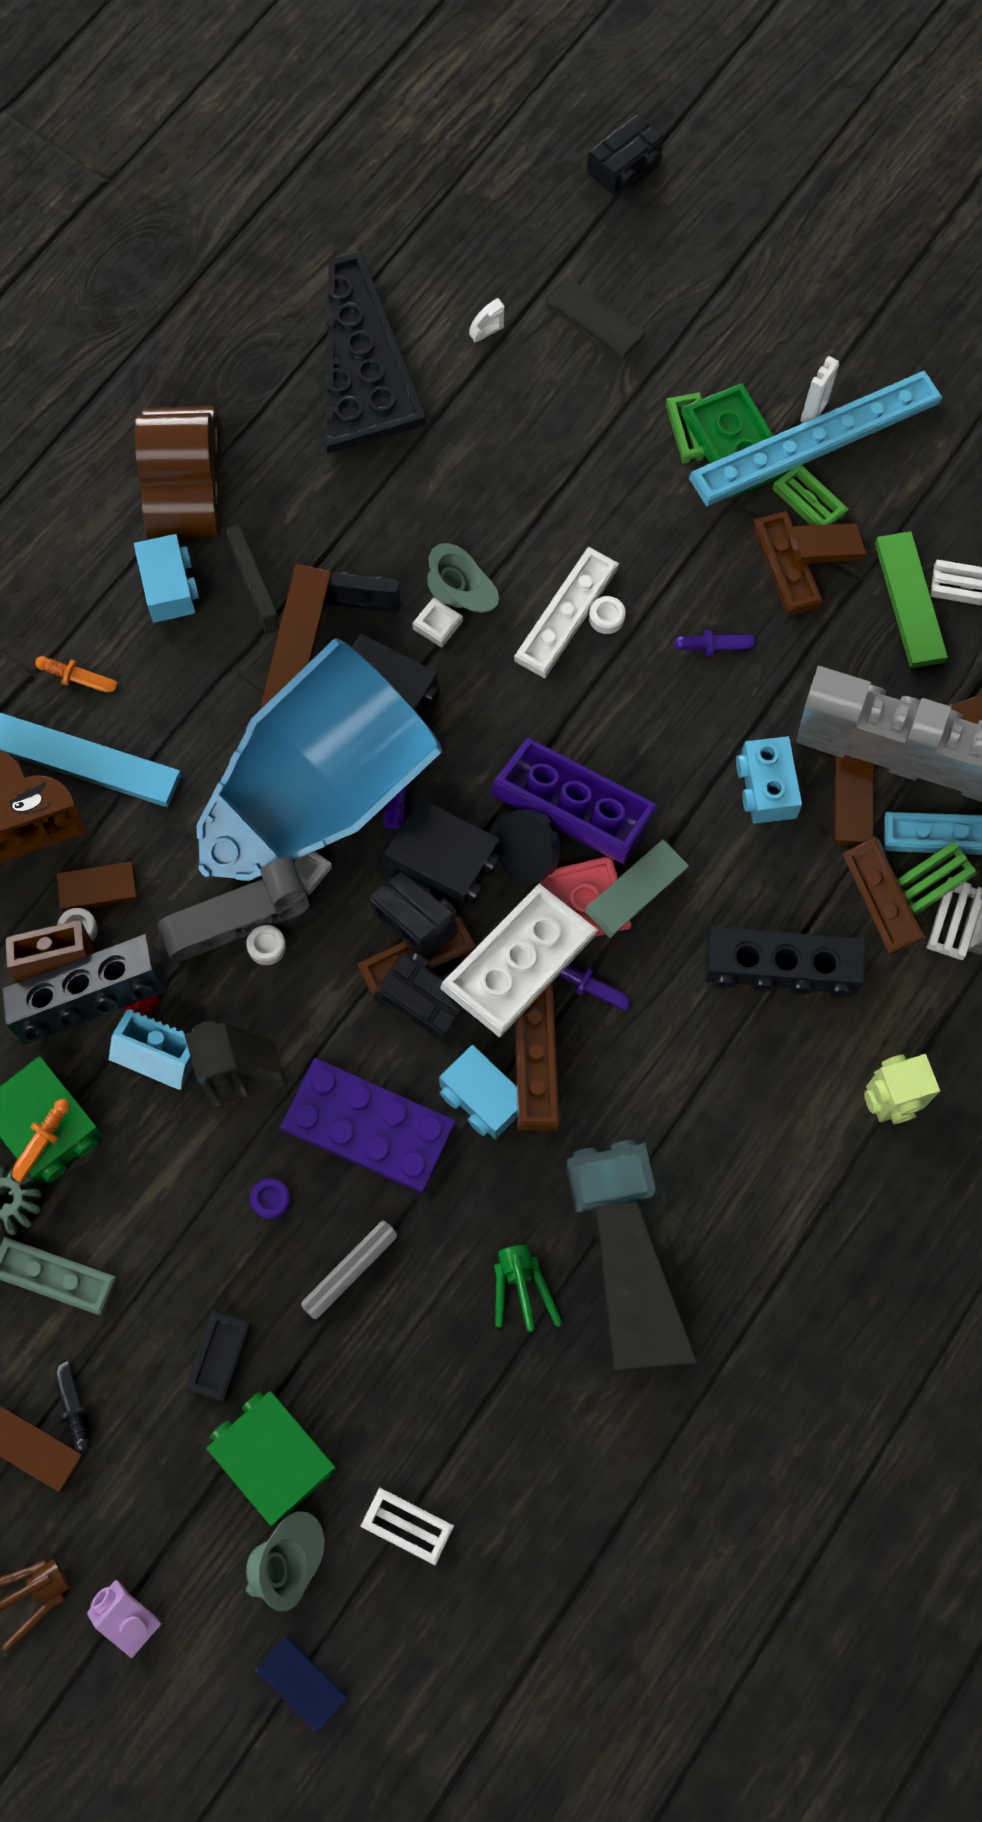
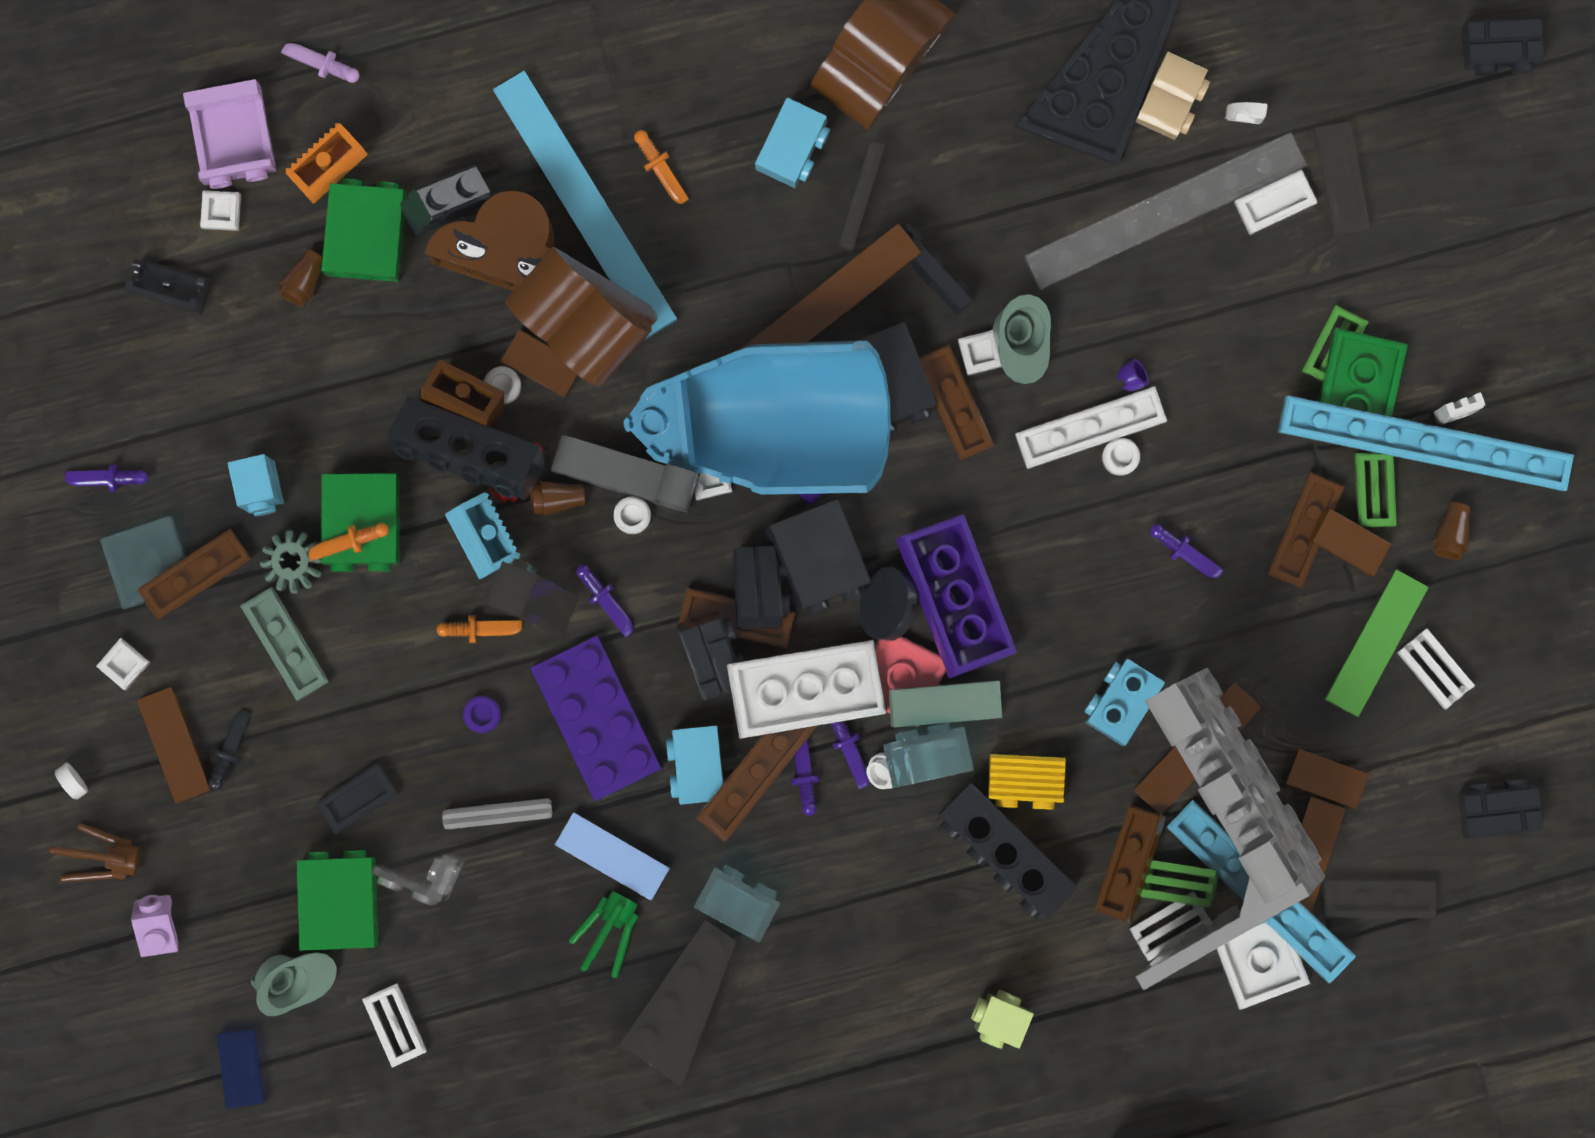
camera: 45 degrees right, 15 degrees up
none -> clear bracket [371,854,465,906]
none -> orange piece [436,615,522,643]
none -> reddish brown brick [504,247,658,387]
none -> reddish brown cone [530,480,585,517]
none -> light blue tile [555,813,670,900]
none -> dark purple piece [576,564,633,637]
none -> dark purple piece [791,740,819,816]
none -> white plate [867,753,903,789]
none -> clear light blue brick [883,723,974,788]
none -> reddish brown tile [919,345,994,461]
none -> yellow brick [987,754,1066,810]
none -> clear tile [1025,132,1307,290]
none -> dark purple hinge [1117,359,1149,391]
none -> tan brick [1135,52,1210,140]
none -> white tile [1234,169,1317,235]
none -> reddish brown cone [1432,502,1471,560]

